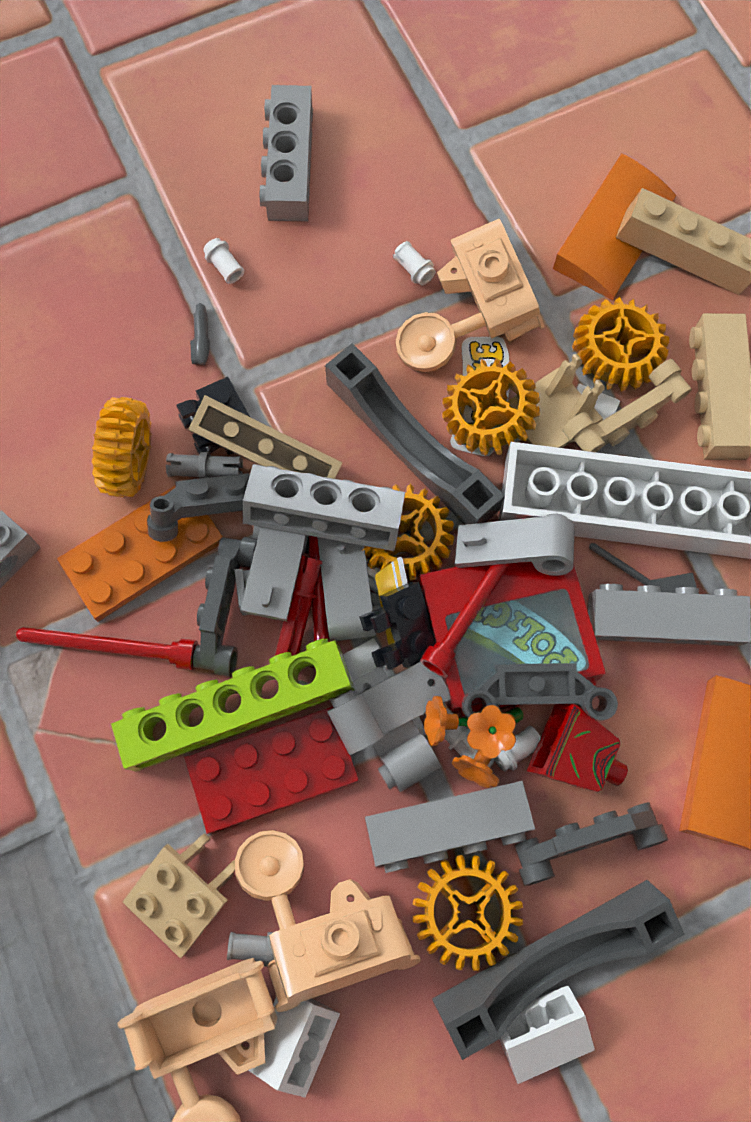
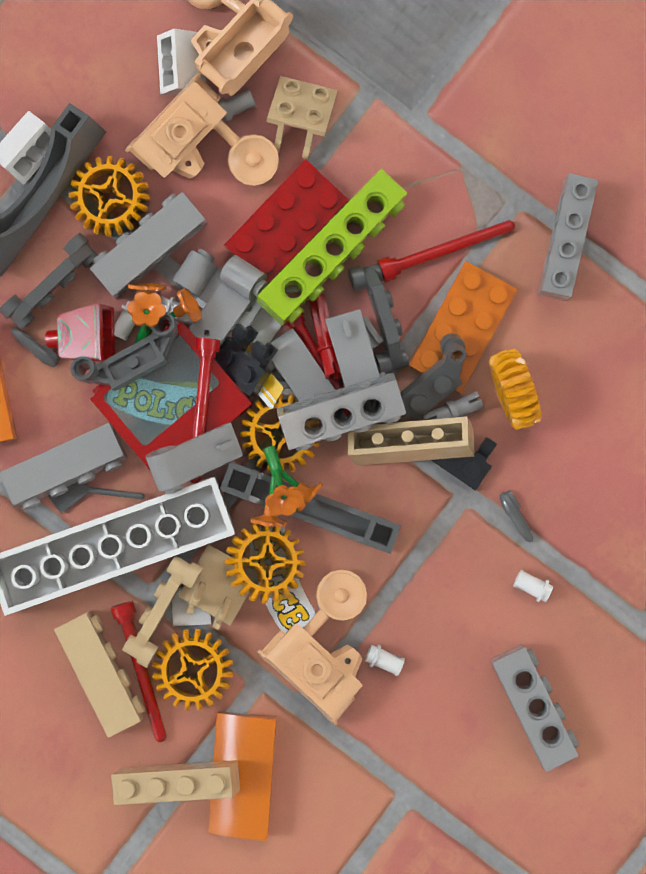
camera: 150 degrees right, 15 degrees up
none -> dark grey piece [12,328,60,367]
none -> red piece [110,601,166,742]
none -> orange plant [250,446,323,527]

